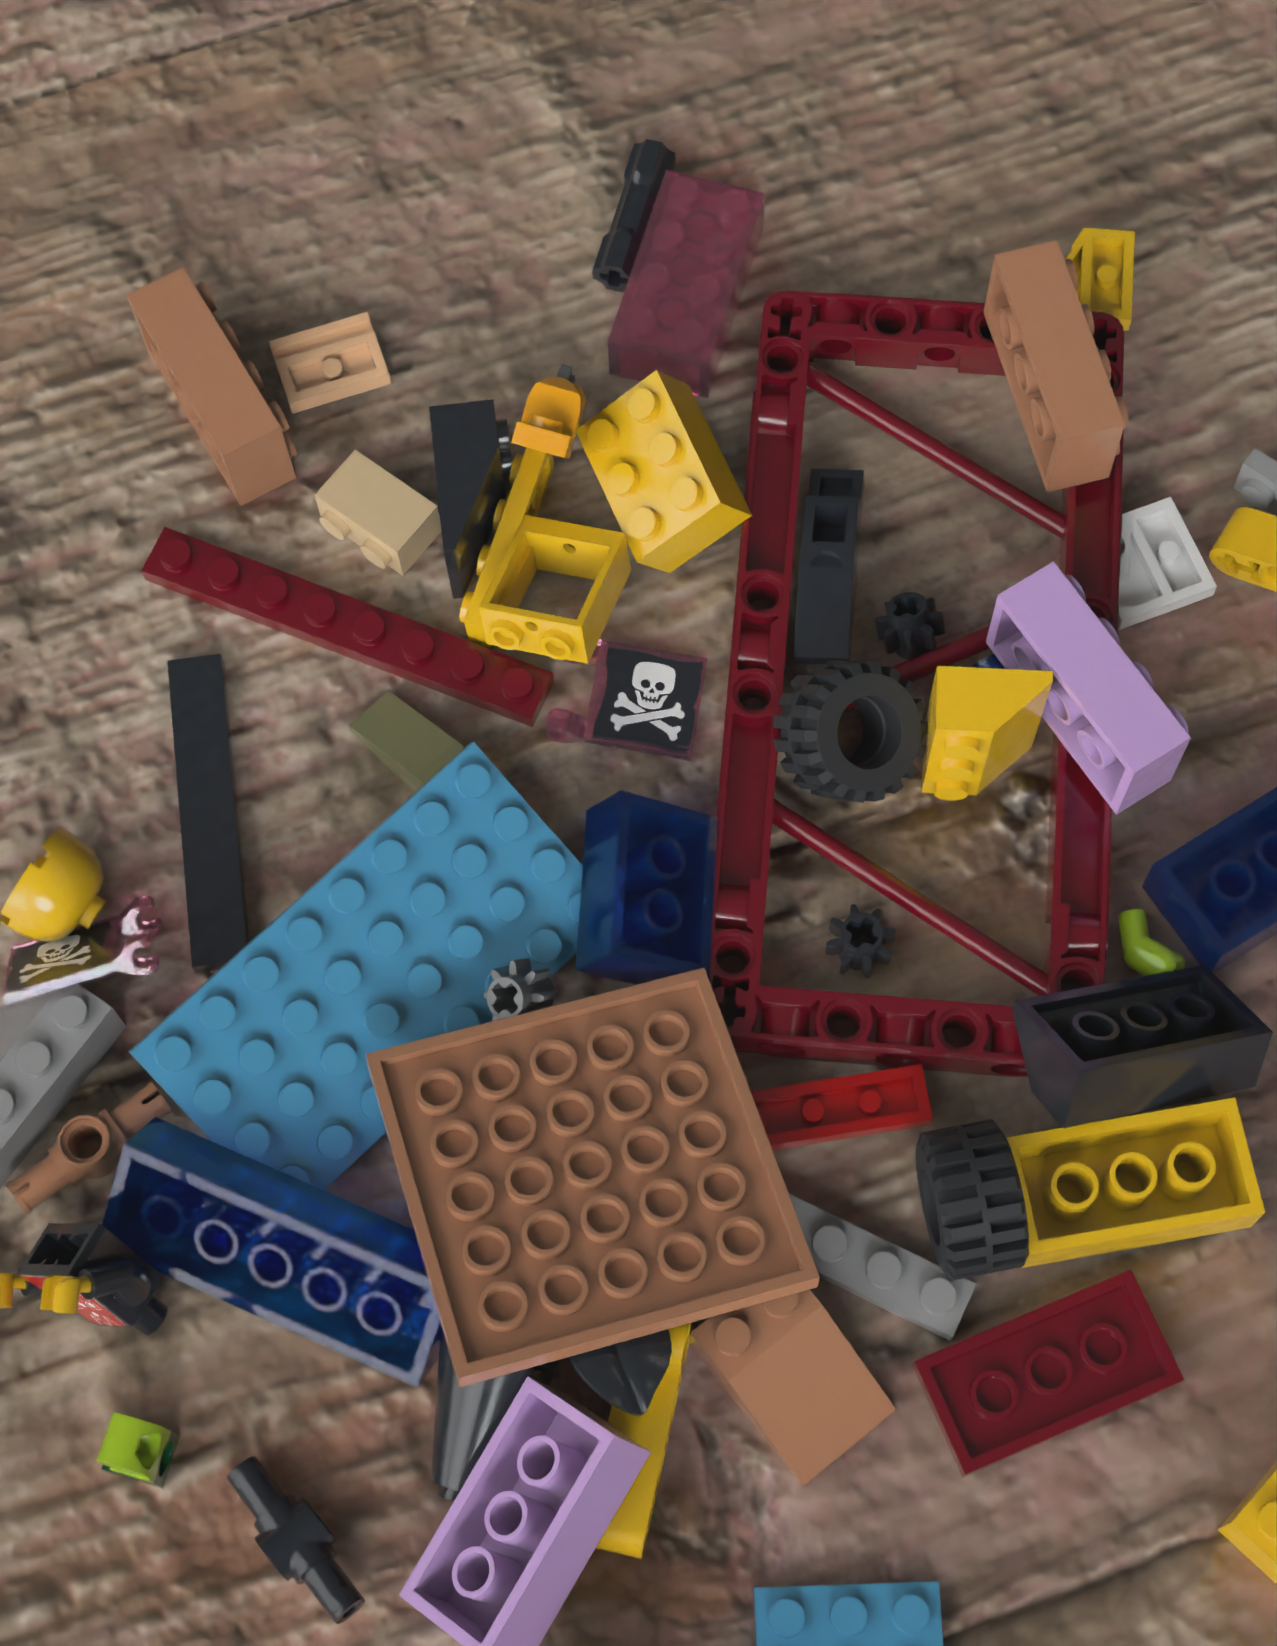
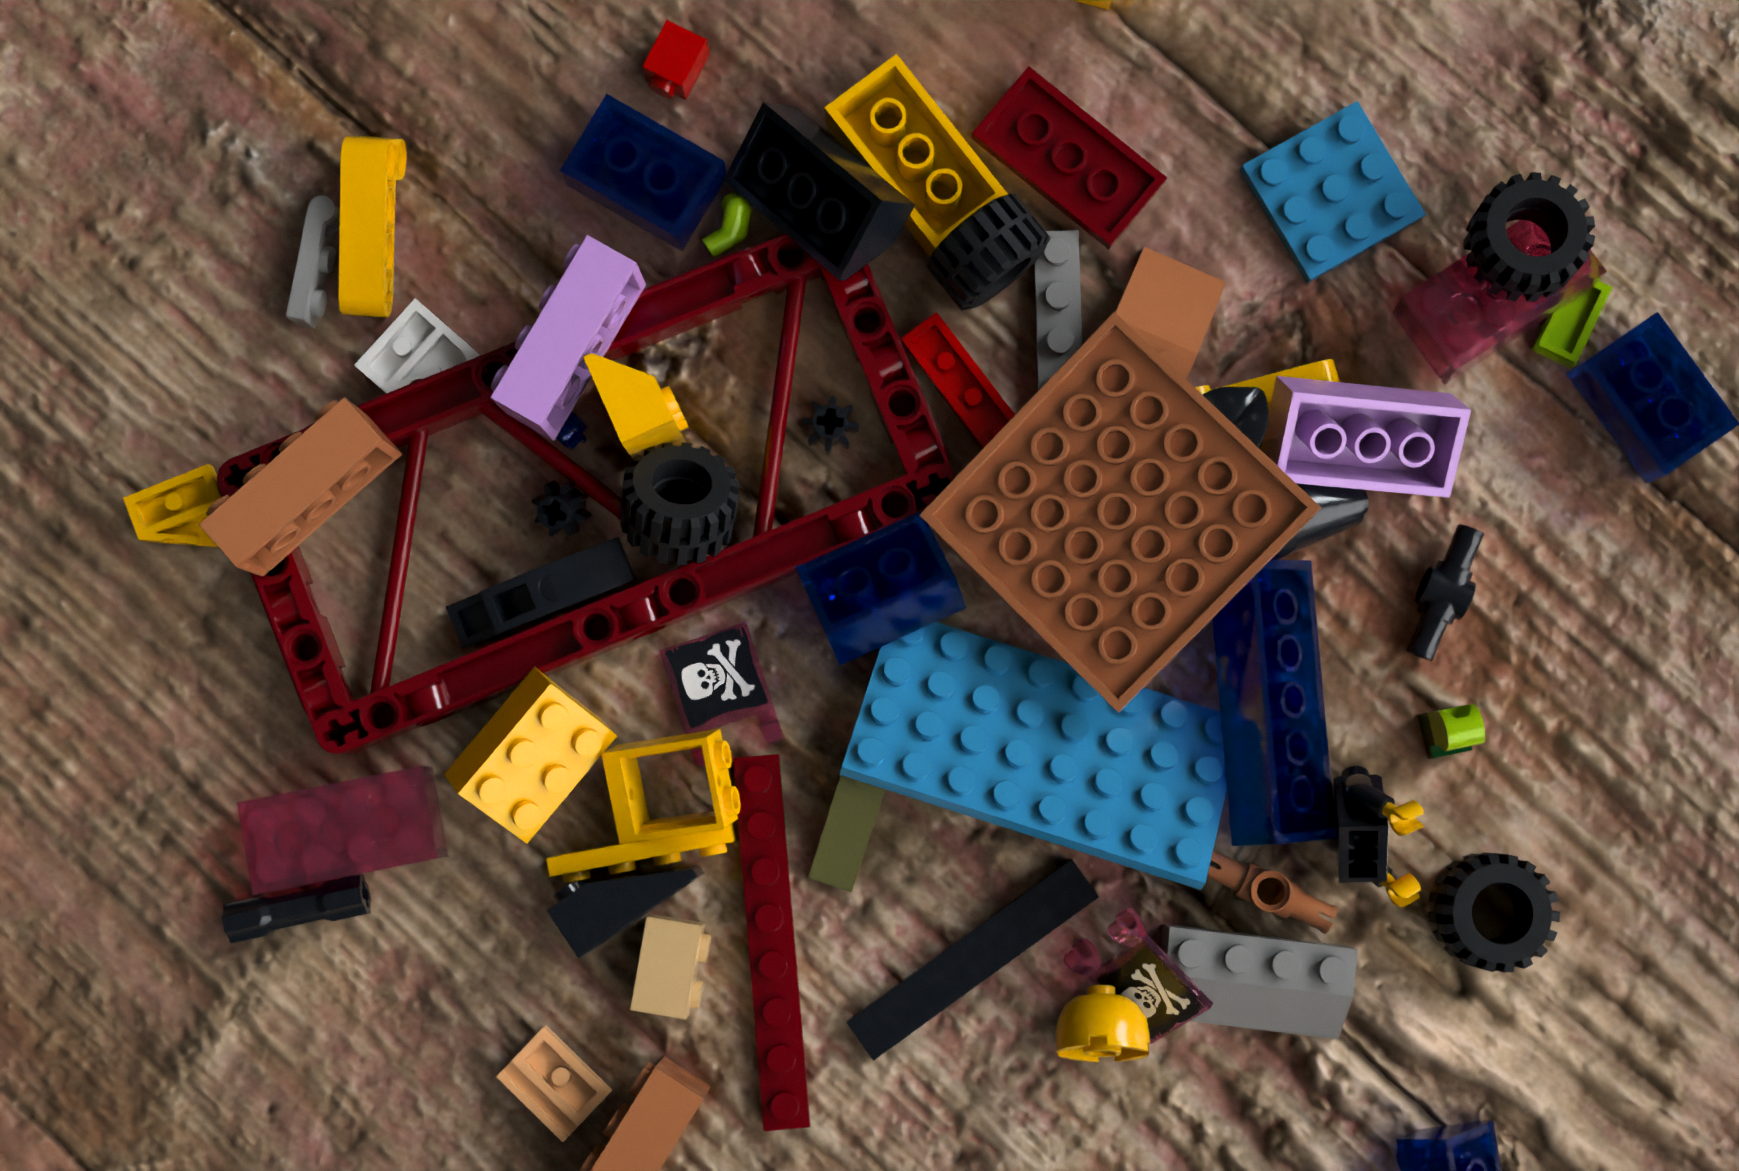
camera: 120 degrees left, 15 degrees up
dark grey gear [483,958,559,1021] -> none
light orange plate [511,364,587,459] -> none

